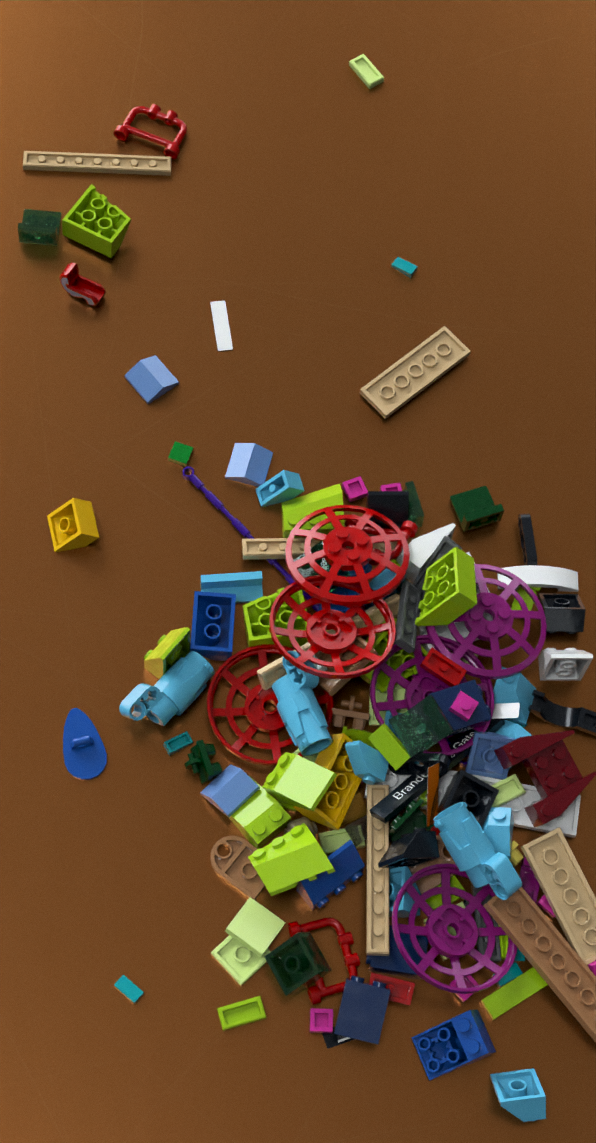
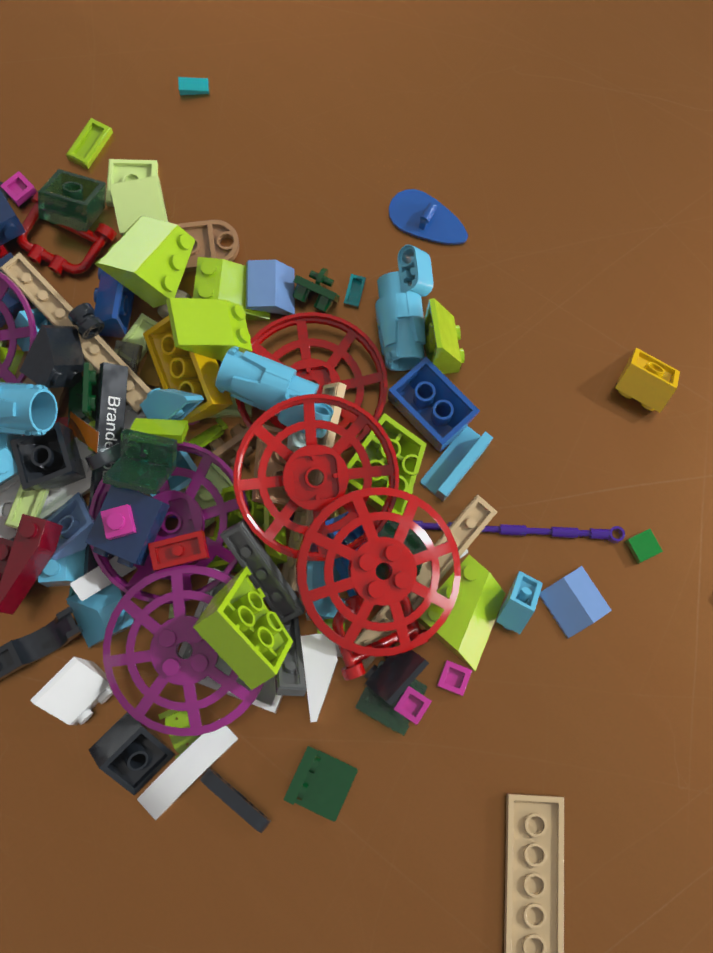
camera: 135 degrees right, 10 degrees up
none -> black wheel [68,303,105,340]

